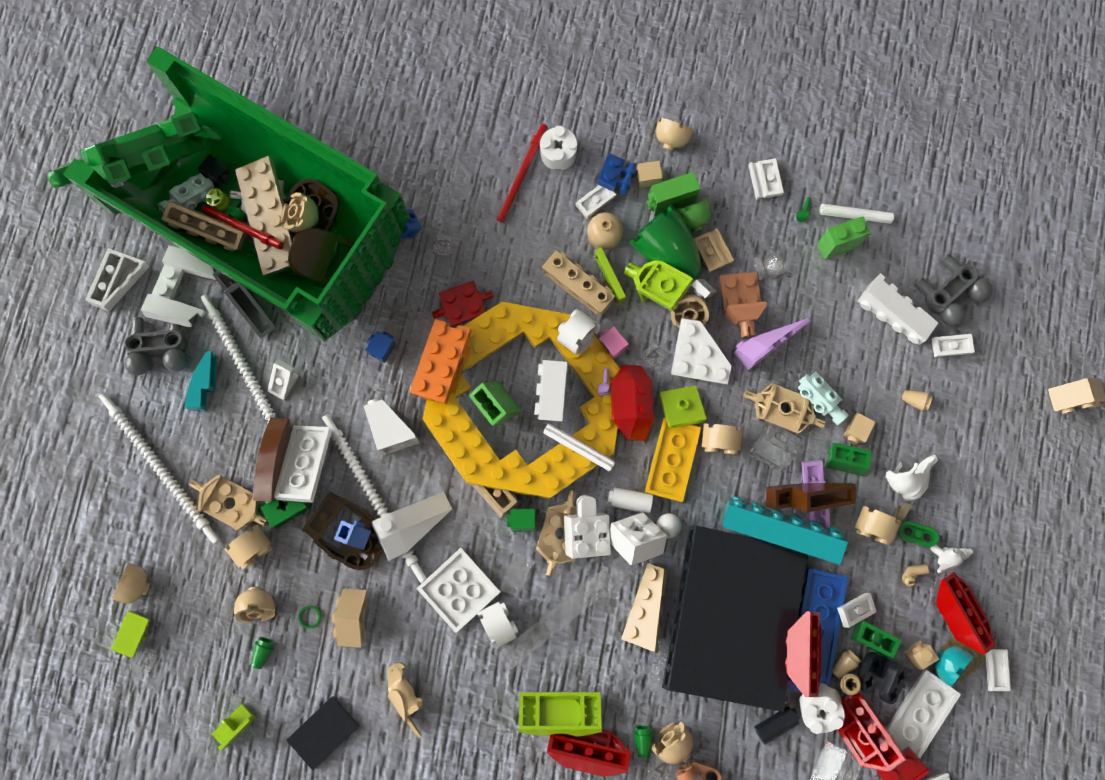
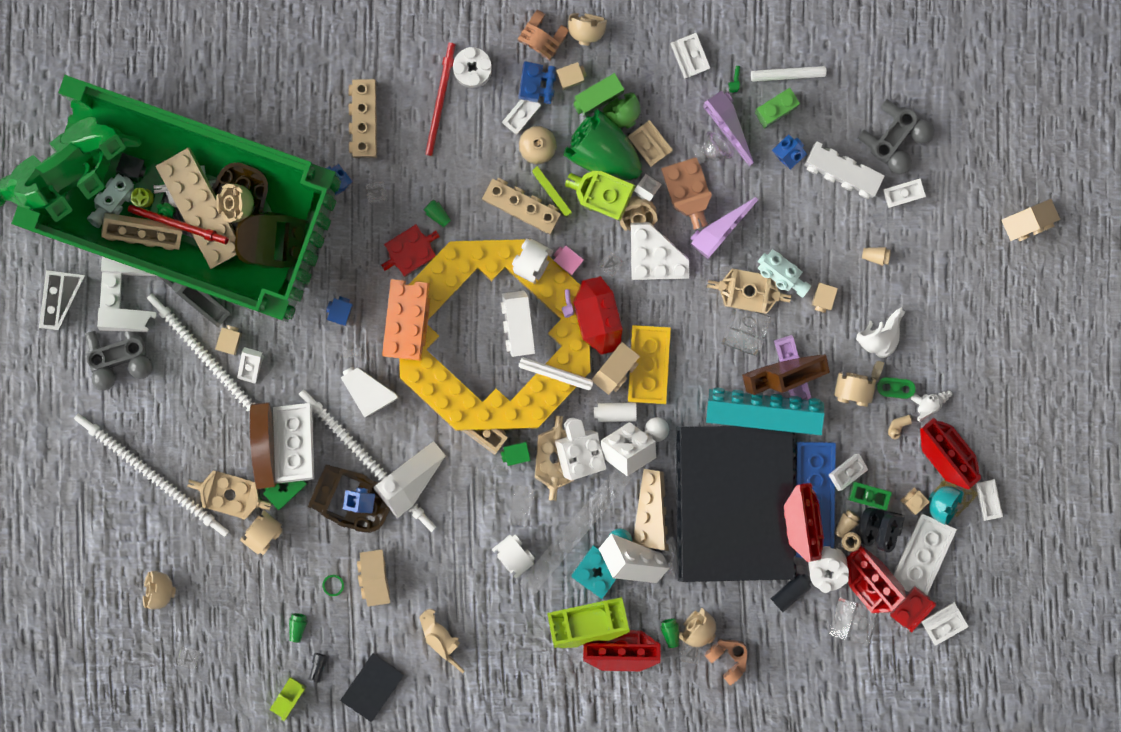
camera: 15 degrees left, 10 degrees up
lime panel [110,611,150,658] -> none
teal slope [185,351,217,411] -> none
tan cylinder [234,587,275,623] -> none
white plate [416,548,500,633] -> none
bright green brick [468,381,522,426] -> none
lime plate [659,386,707,429] -> none
tan brick [702,424,743,455] -> none
green hinge [825,442,872,476] -> none
none -> tan brick [215,325,242,355]
none -> black pin [308,653,329,683]
none -> tan brick [349,79,377,158]
none -> green cone [423,199,451,227]
none -> nougat piece [517,9,569,61]
none -> teal brick [571,528,632,599]
none -> tan brick [592,342,640,395]
none -> white wedge [599,534,669,583]
none -> lavender wedge [703,91,754,167]
none -> blue brick [772,134,807,170]

